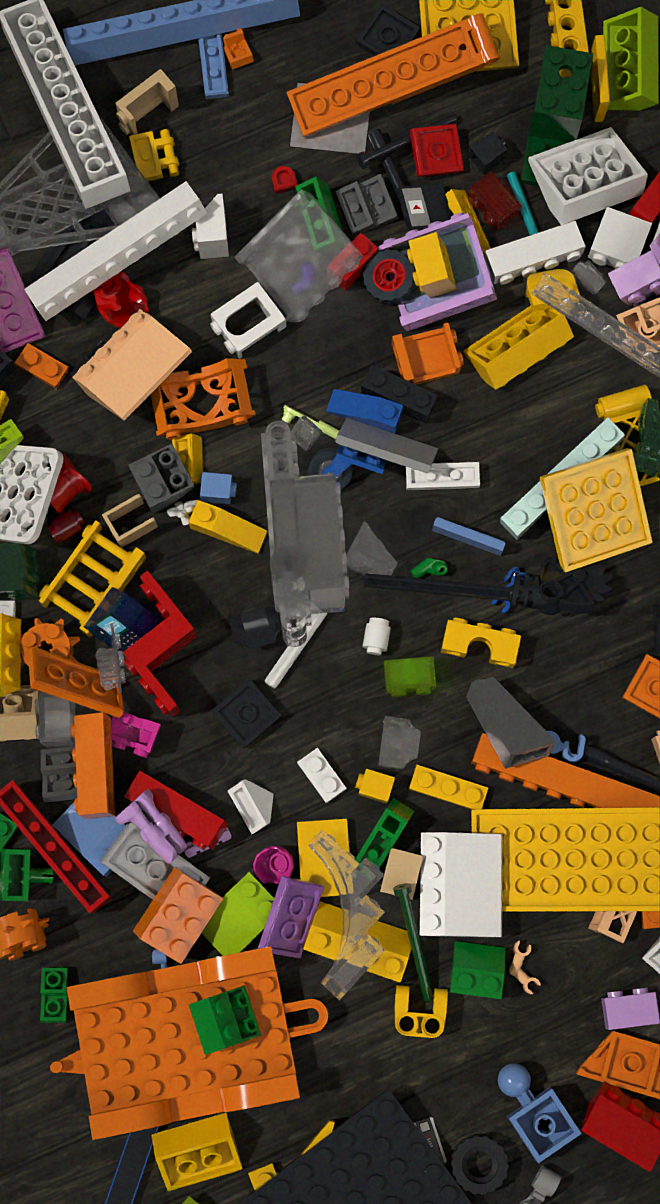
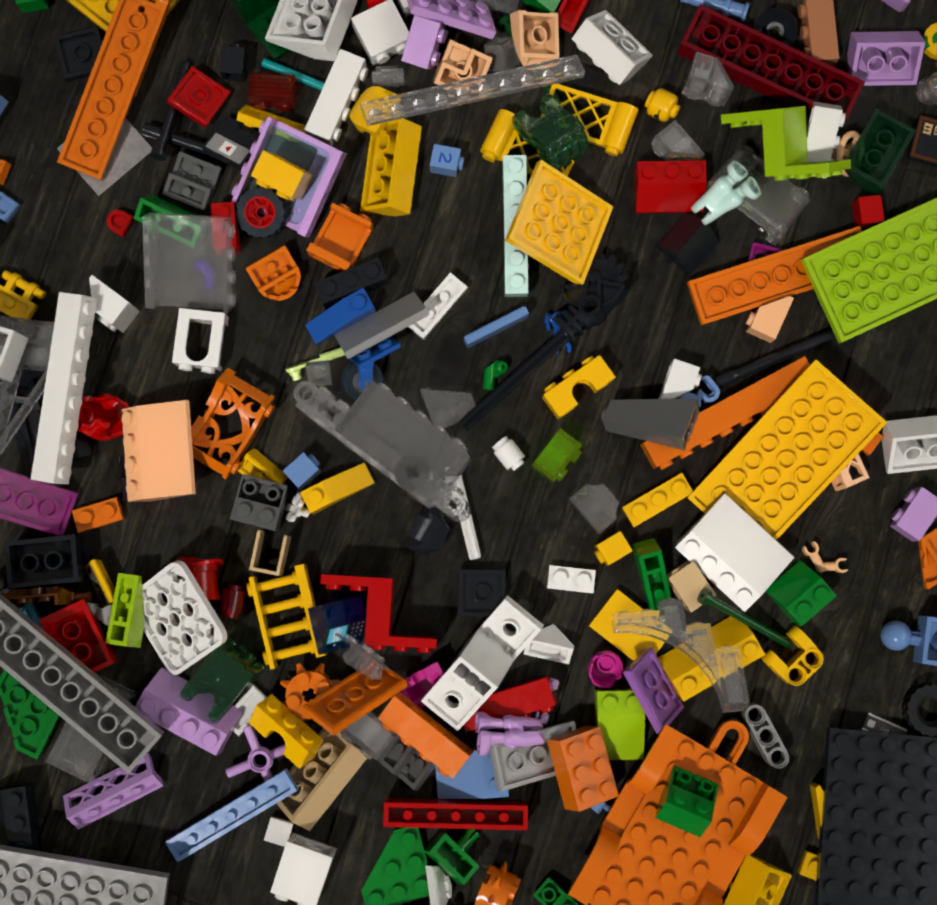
camera: 50 degrees left, 5 degrees up
none -> orange slope [245,245,301,301]
none -> white bracket [421,595,544,732]
none -> medium blue brick [430,144,464,177]
none -> white slope [659,359,702,399]
none -> light grey beam [740,702,789,769]

